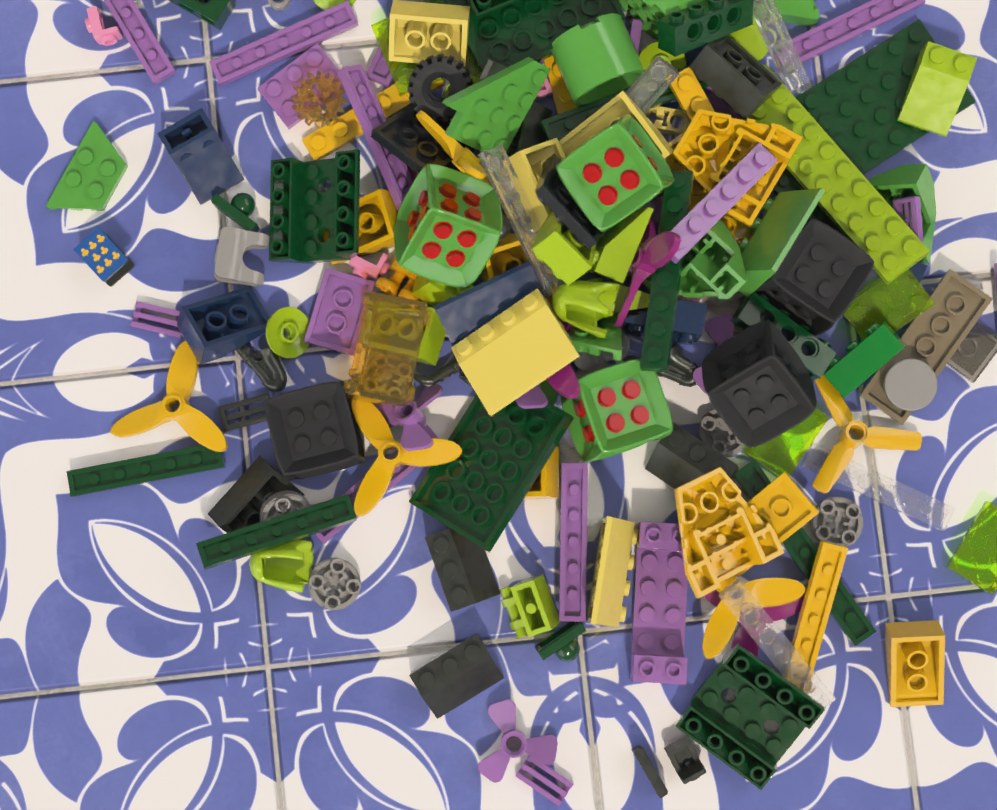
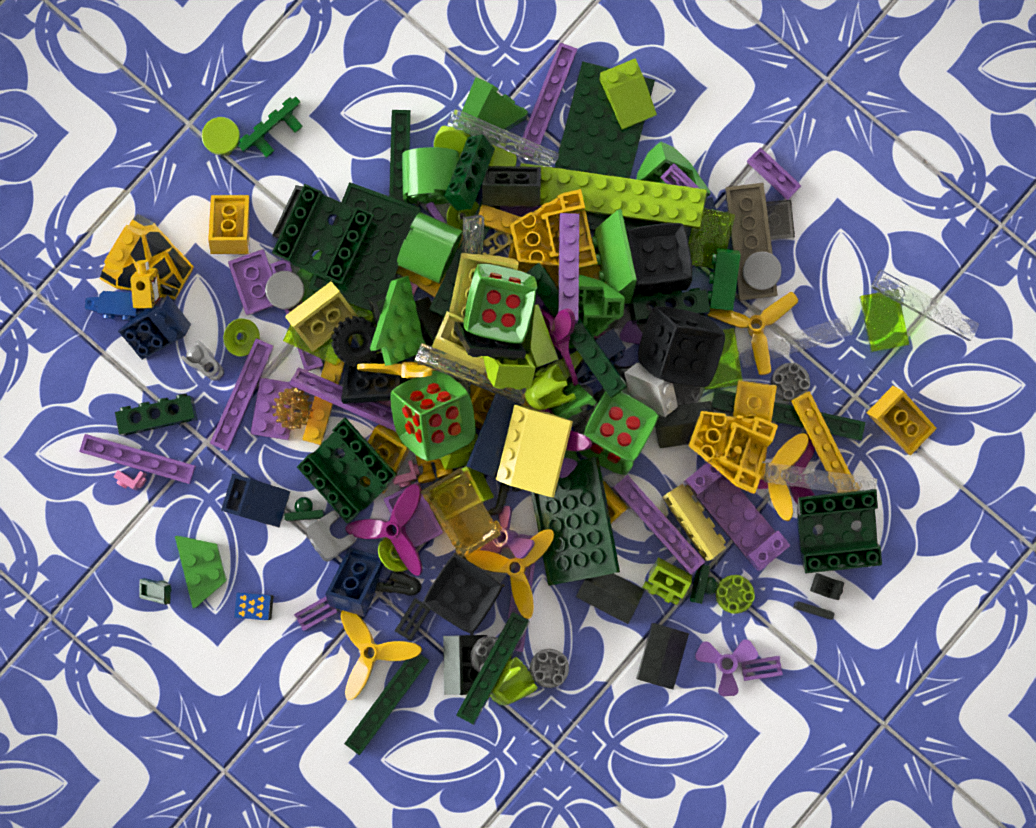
camera: 40 degrees left, 0 degrees up
none -> tile [139,578,172,605]
none -> magenta piece [345,484,422,576]
none -> white brick [624,363,678,417]
none -> lime tile [715,575,755,614]

